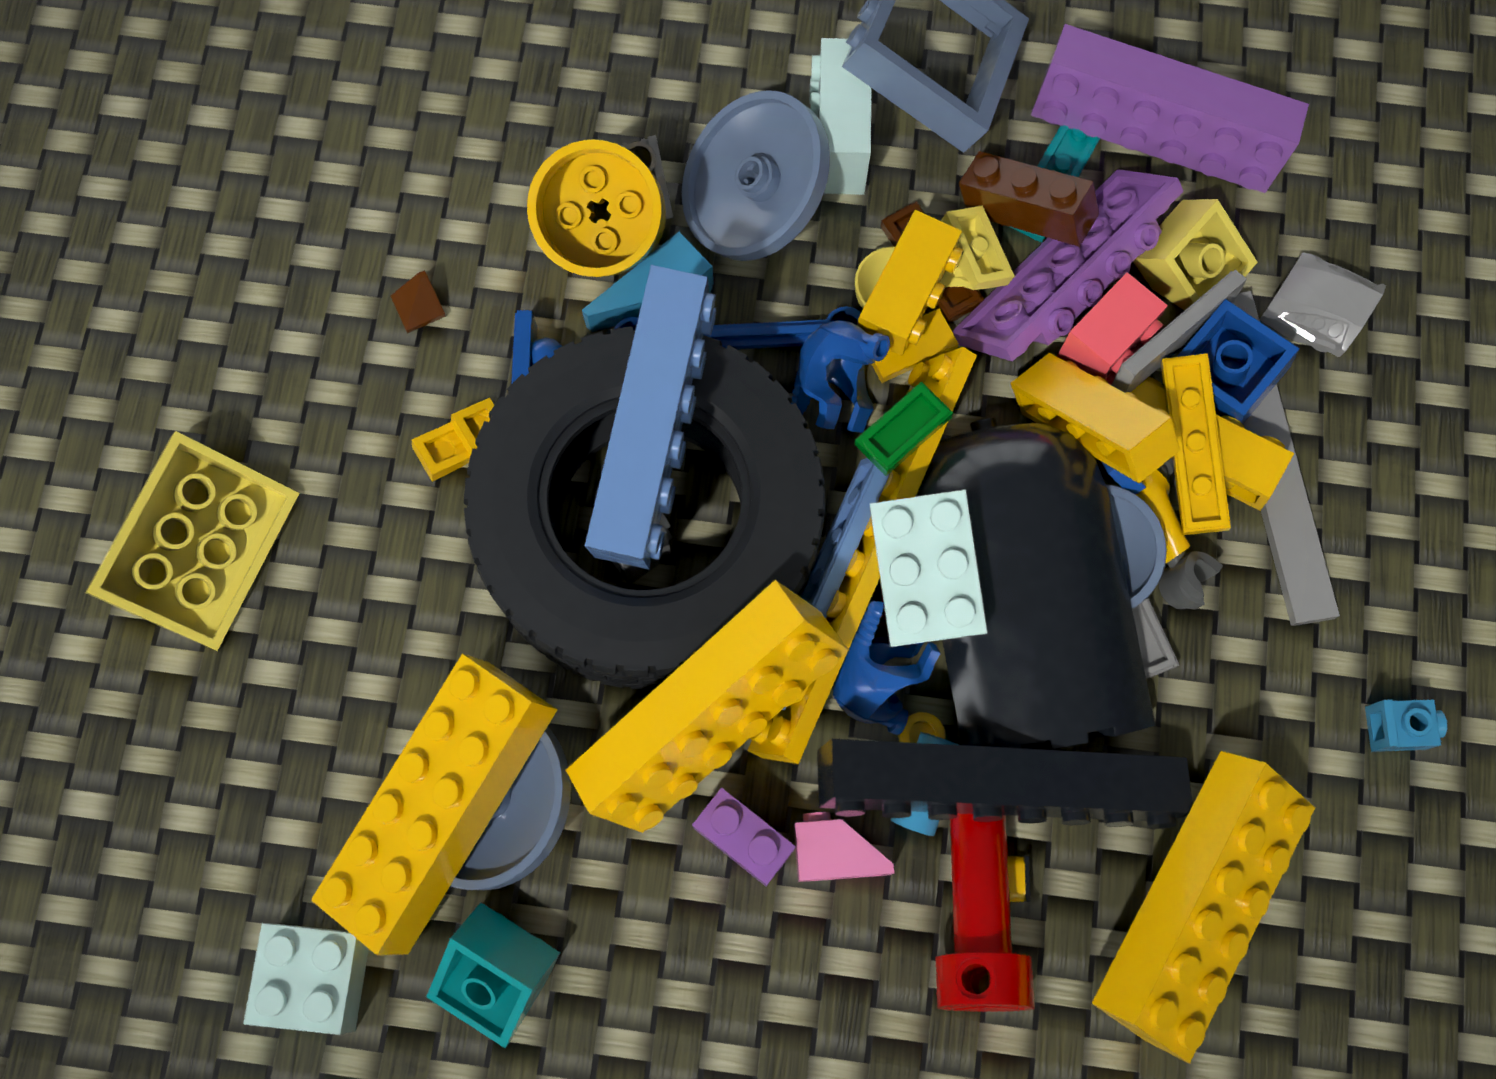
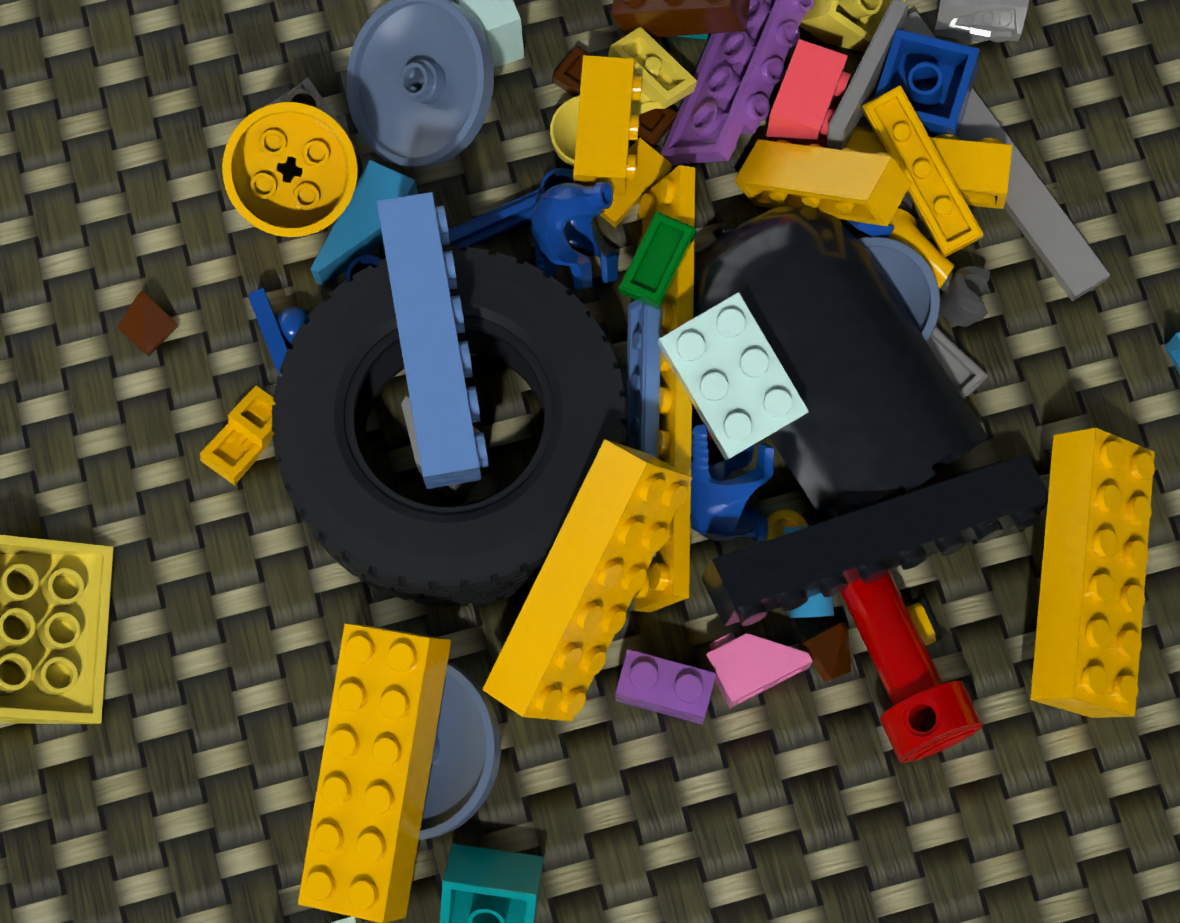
camera: 20 degrees left, 0 degrees up
none -> reddish brown slope [803,622,851,683]

